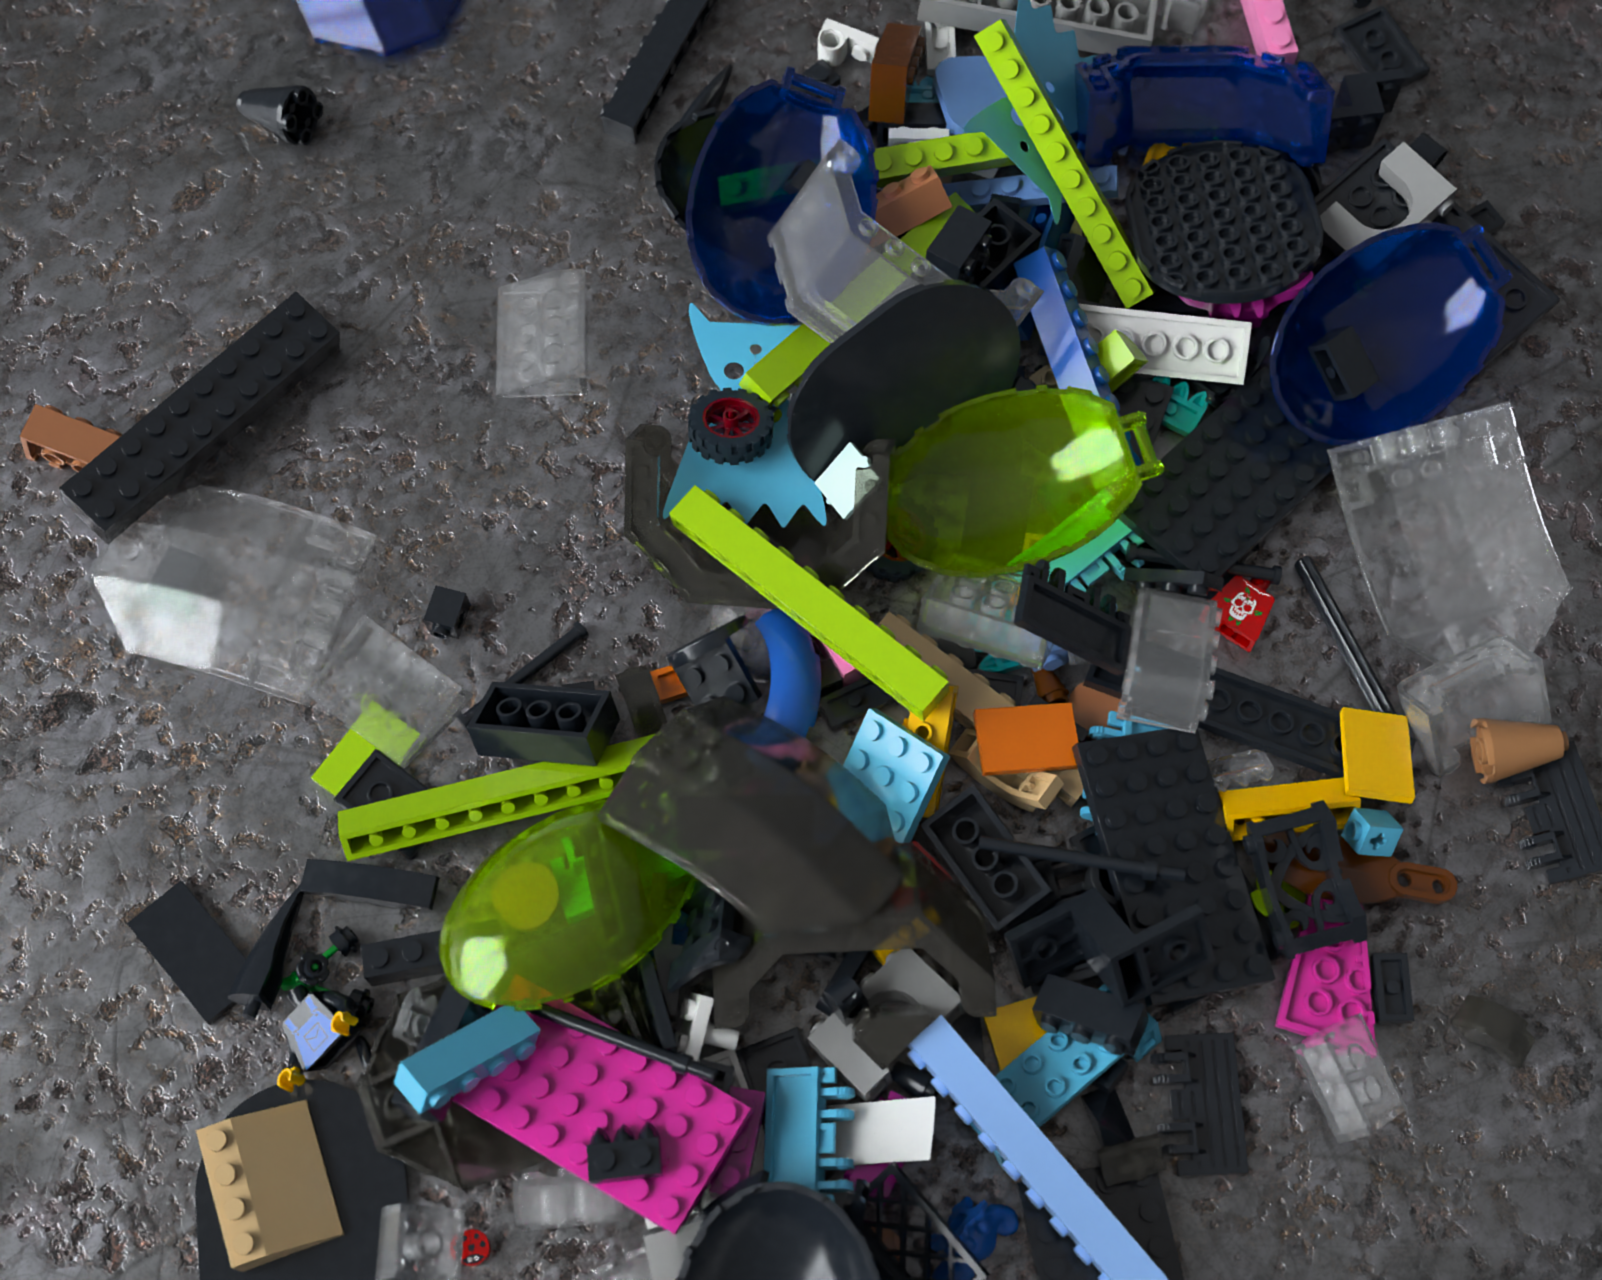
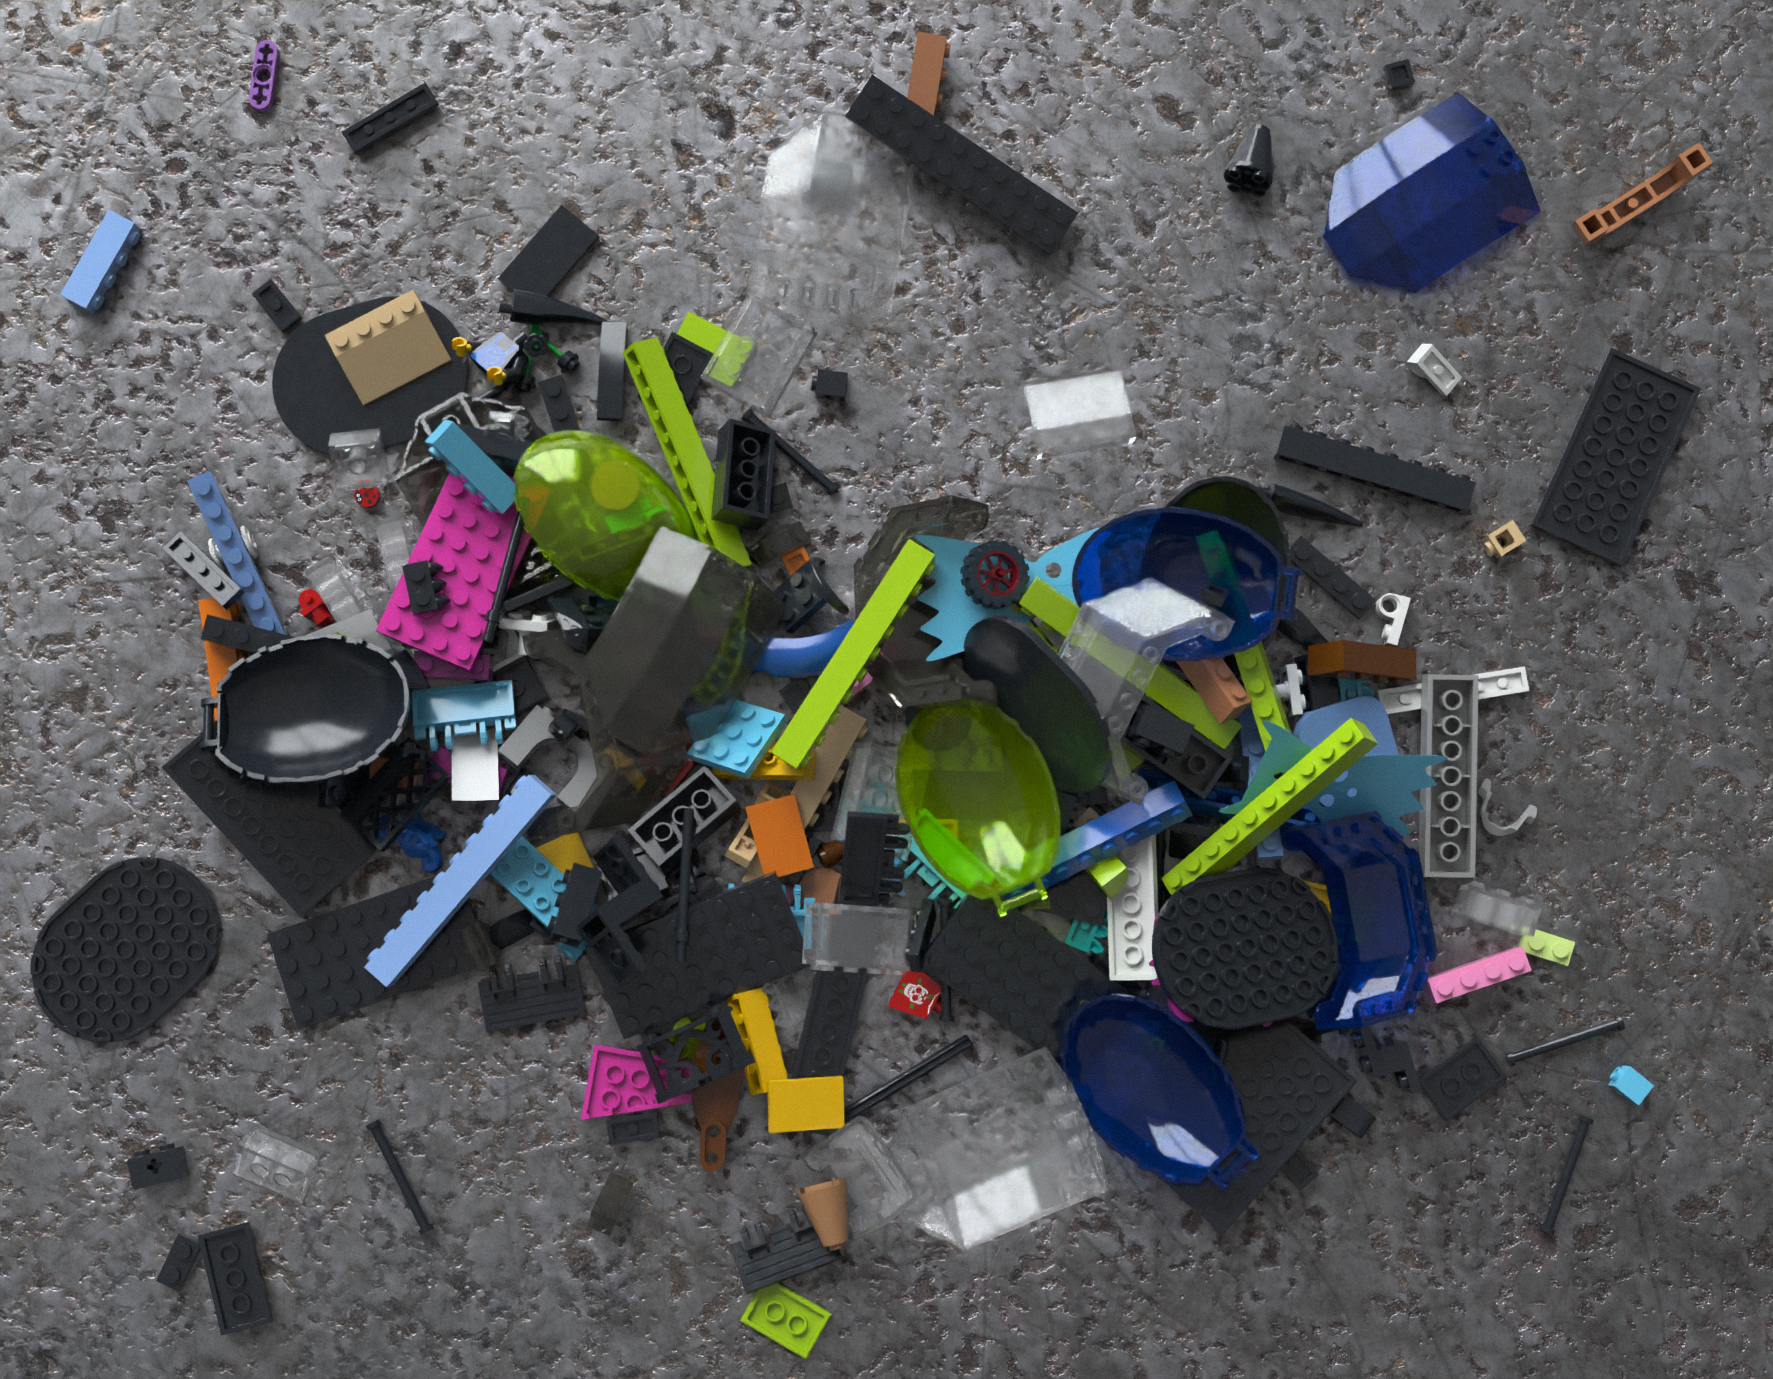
camera: 80 degrees right, 15 degrees up
light aqua piece [815,442,883,520] -> none
clear smoke slope [852,1005,933,1071] -> none
clear slope [1292,1013,1408,1144] -> none
black brick [1307,325,1380,402] -> none
light grey arch [1320,141,1457,277] -> none
medium azure brick [1341,808,1404,857] -> none

